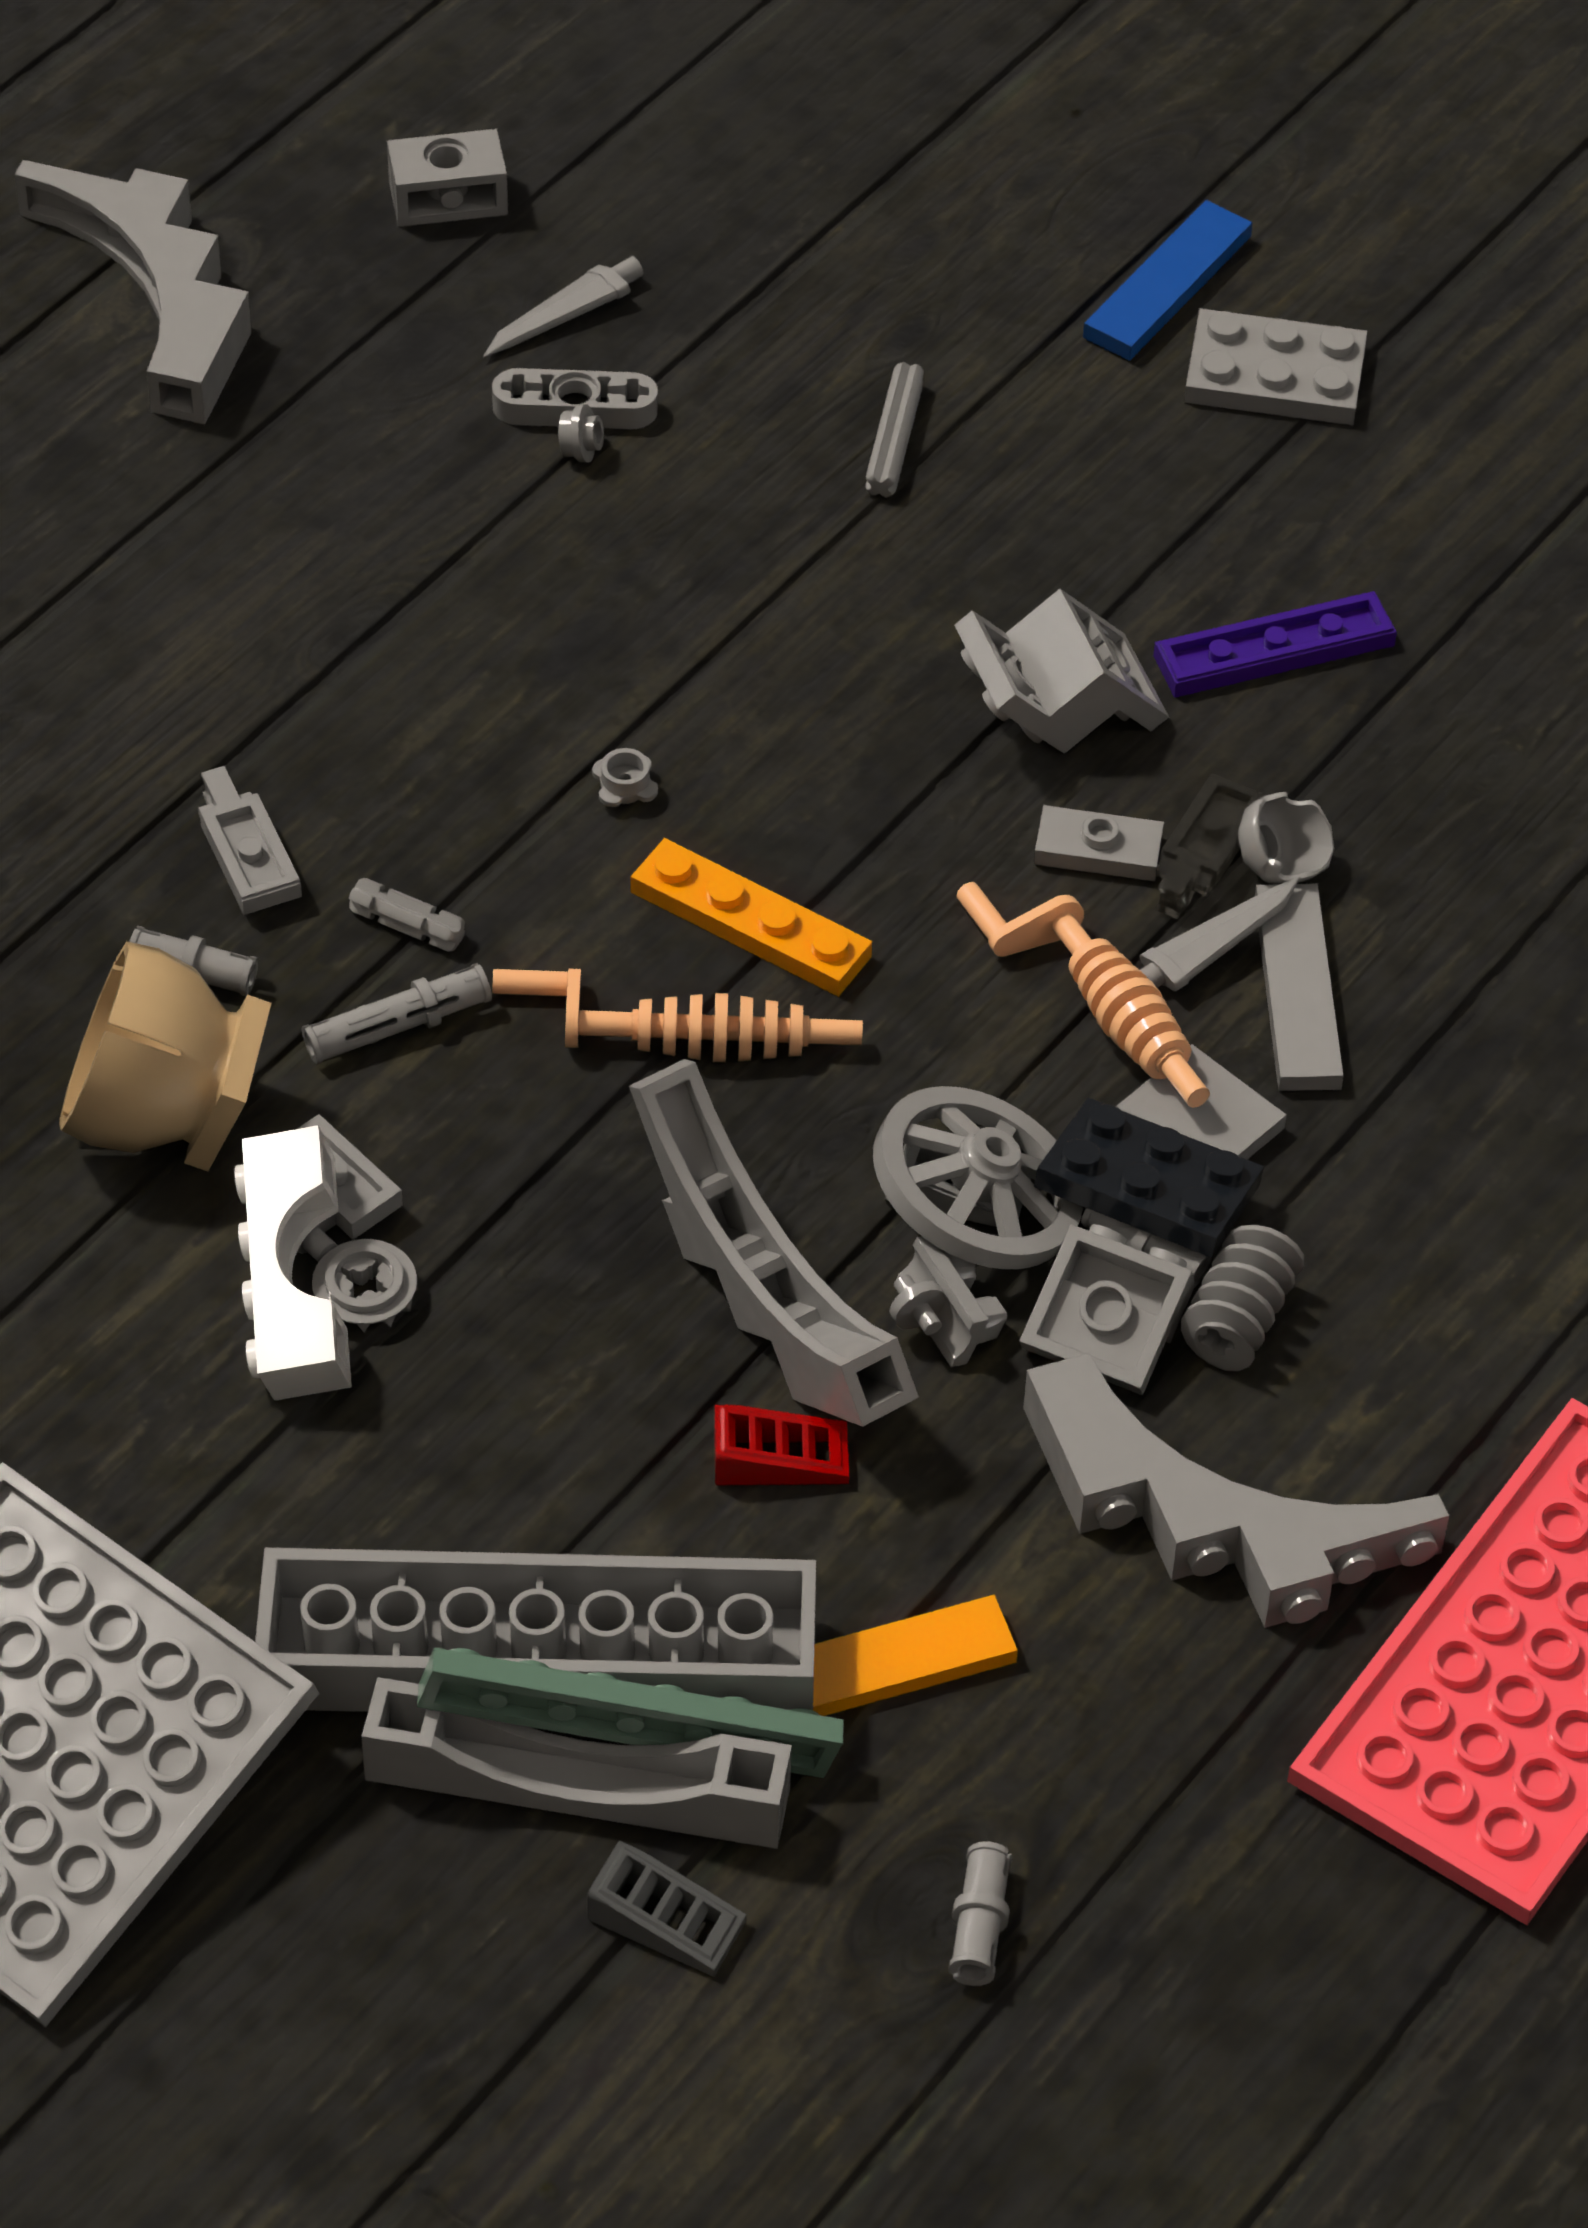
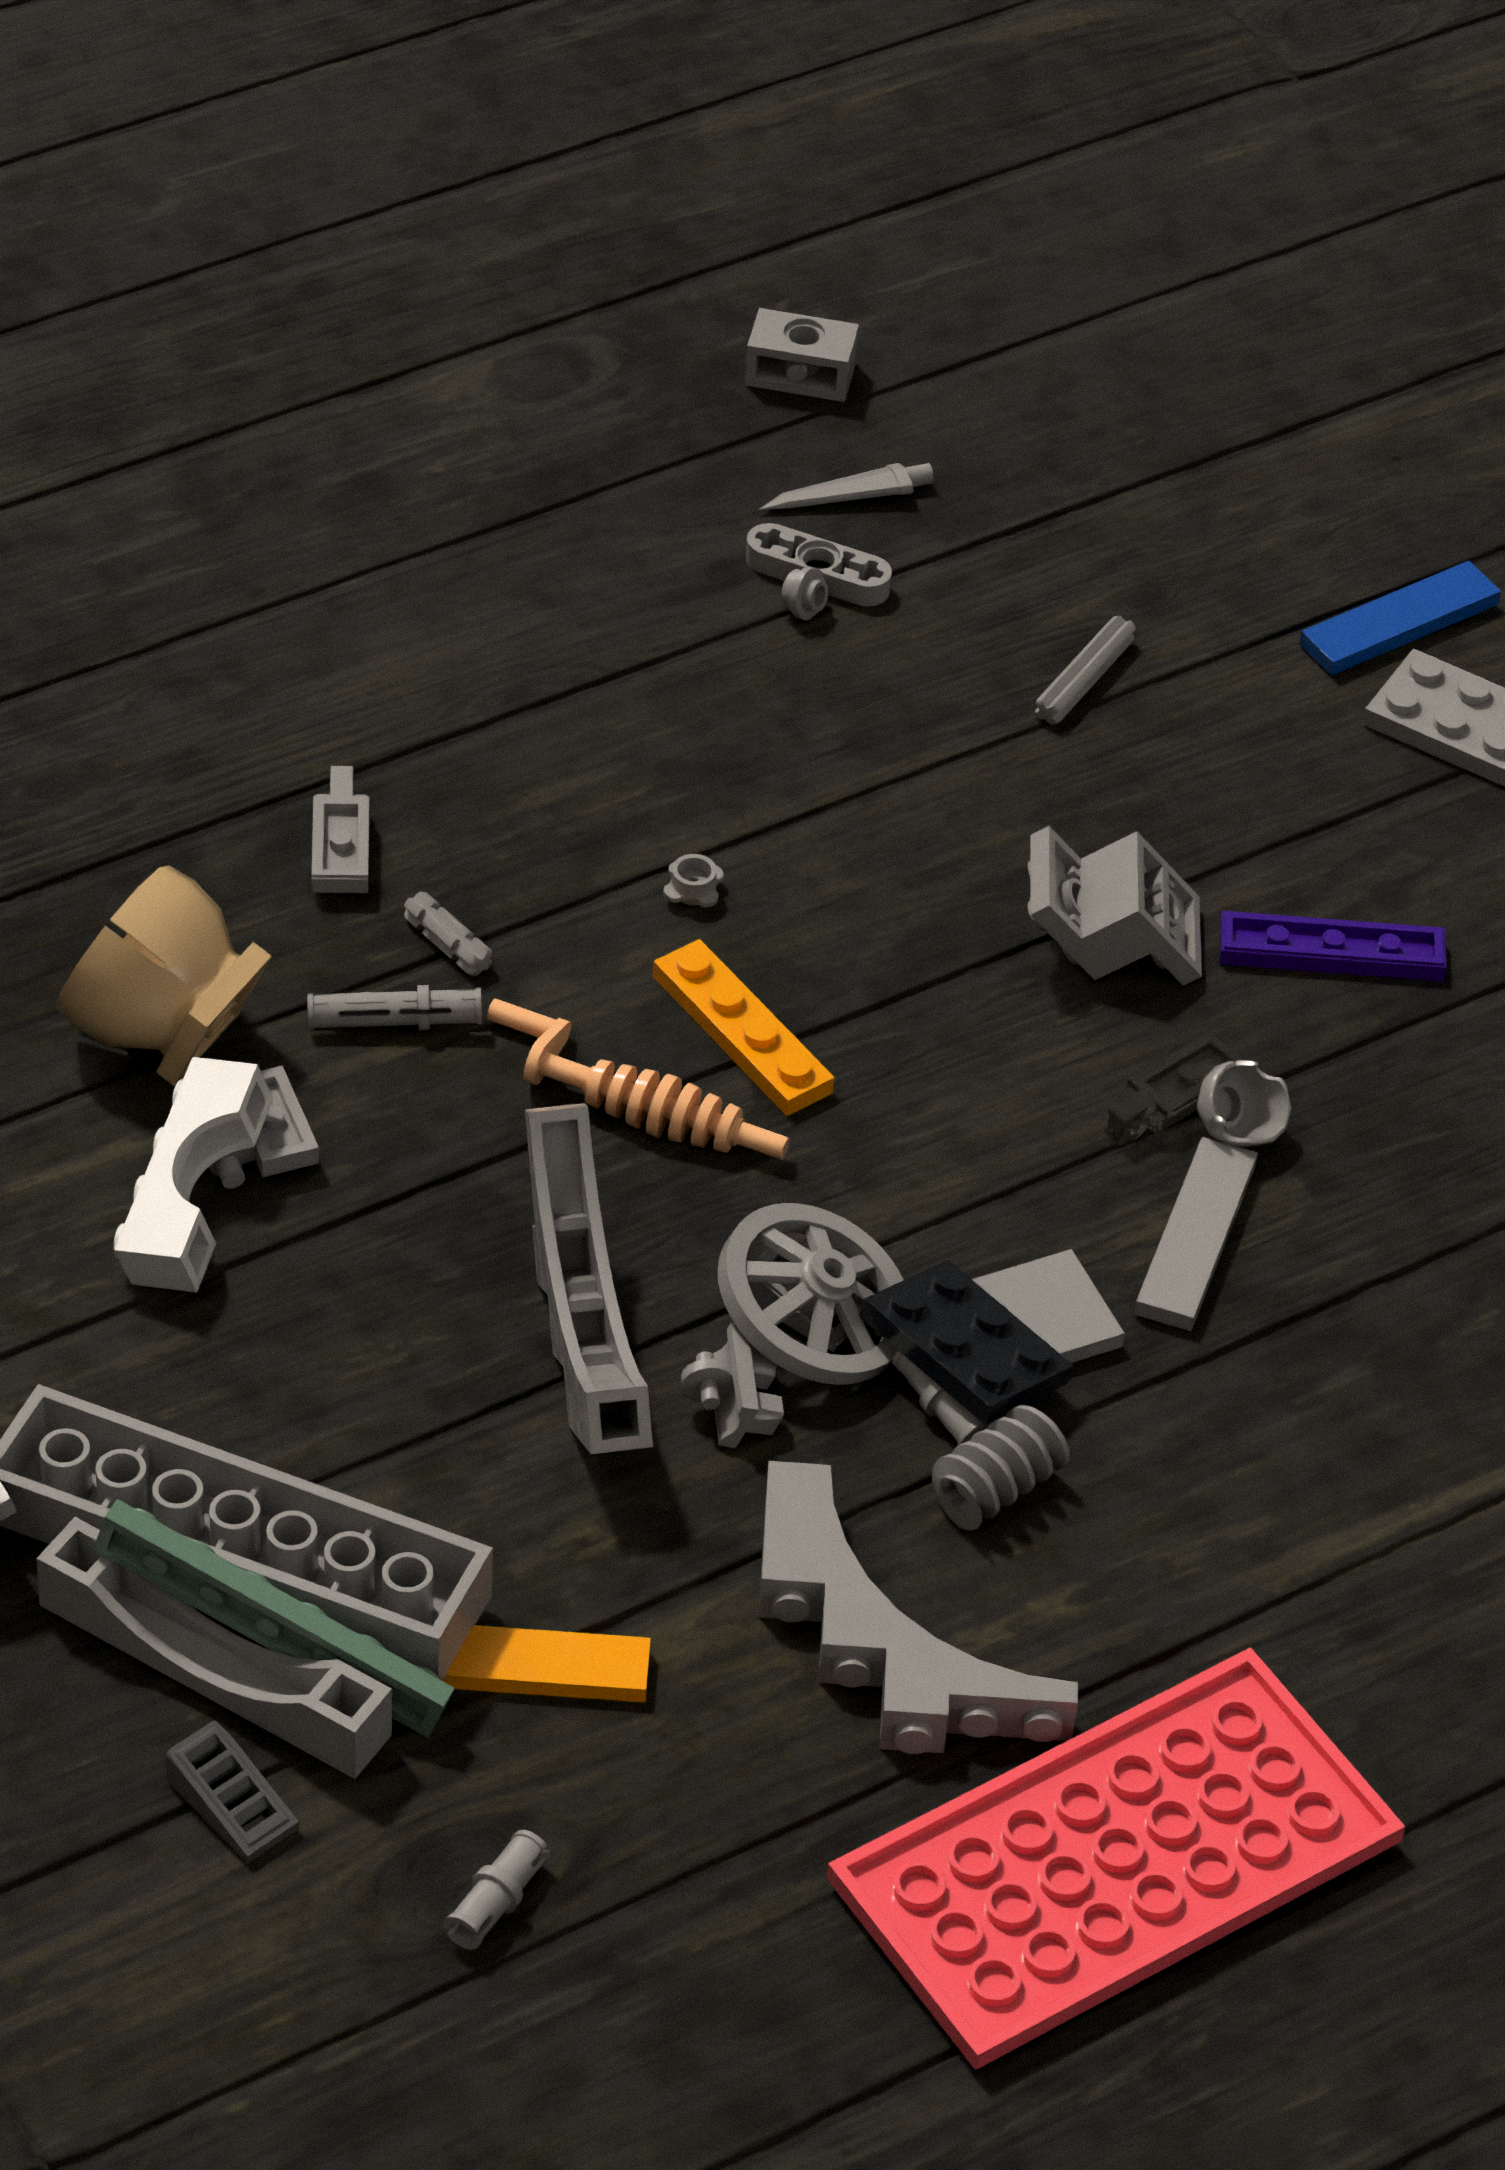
camera: 20 degrees right, 5 degrees down
light grey arch [15,160,251,424] -> none
light grey pin [130,926,259,996] -> none
light grey gear [312,1239,418,1332] -> none
red slope [714,1405,849,1485] -> none
light nougat piece [957,882,1210,1108] -> none
light grey plate [1019,1224,1195,1395] -> none
light grey plate [1034,805,1164,881] -> none
light grey bar [1140,875,1301,991] -> none

